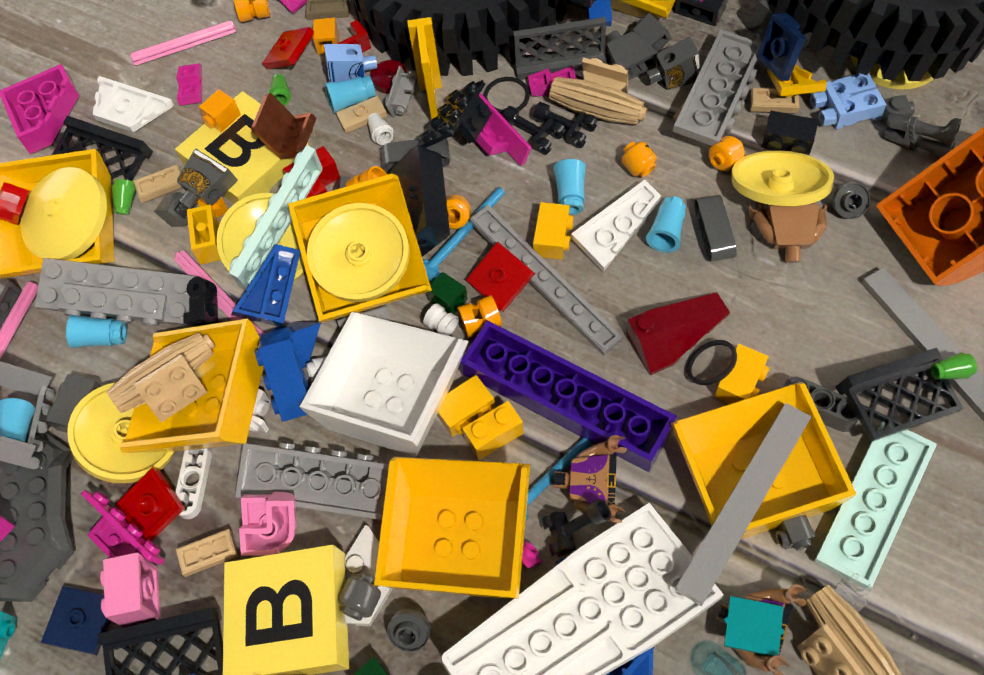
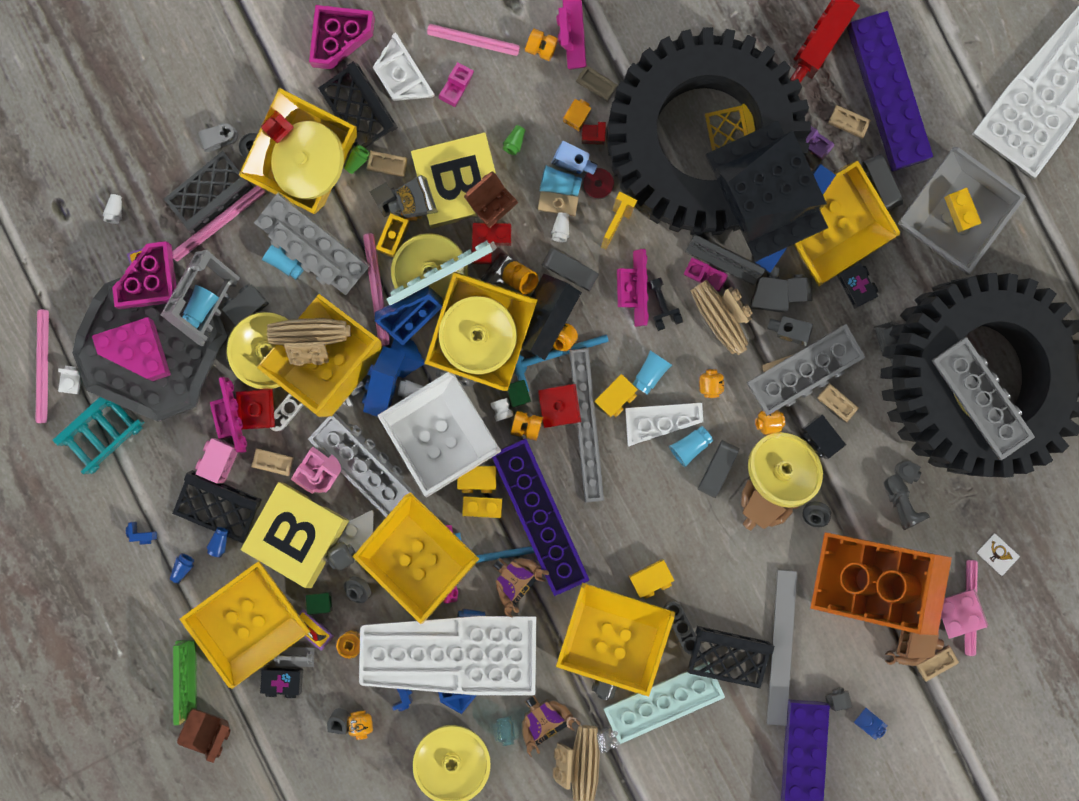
camera: 30 degrees right, 25 degrees up
dark blue plate [41,586,110,656] -> none
black leg [183,277,218,327] -> none
light orange brick [199,89,241,133] -> none
red plate [262,27,315,69] -> none
light grey hinge [385,66,418,118] -> none
black bracket [418,80,492,148] -> none
black piece [484,77,530,114] -> none
black bar [533,102,598,148] -> none
black bar [541,499,611,557] -> none
dark red wedge [626,292,730,375] -> none
light grey tile [675,403,812,607] -> none
black piece [687,340,737,385] -> none
teal piece [724,596,784,657] -> none
dark blue plate [756,13,806,81] -> none
yellow wing [767,64,827,97] -> none
light blue hips [810,73,886,130] -> none
bright green cone [931,352,977,380] -> none

